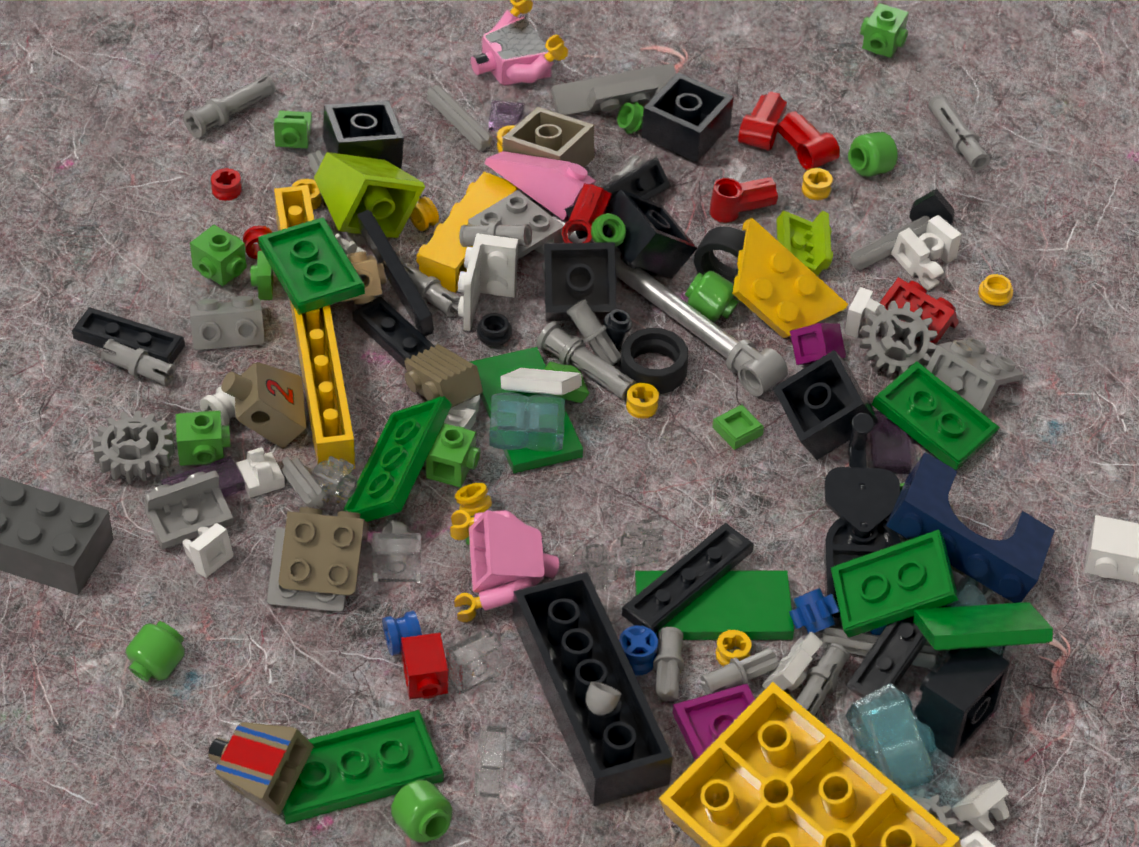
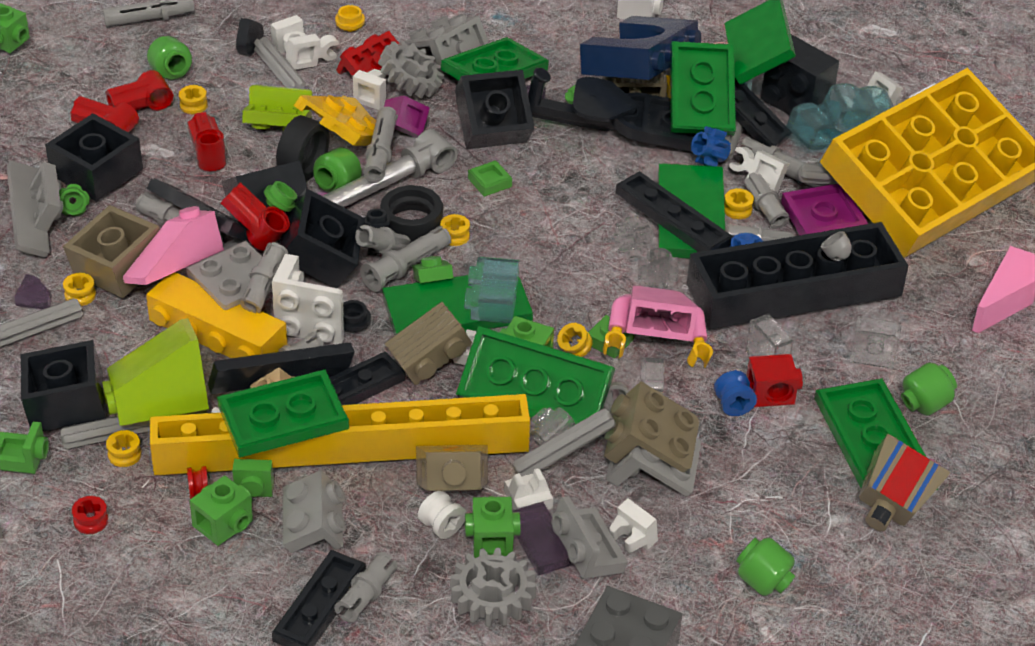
camera: 85 degrees left, 5 degrees down
white tile [500,368,582,395] -> none
none -> light grey pin [363,107,398,183]

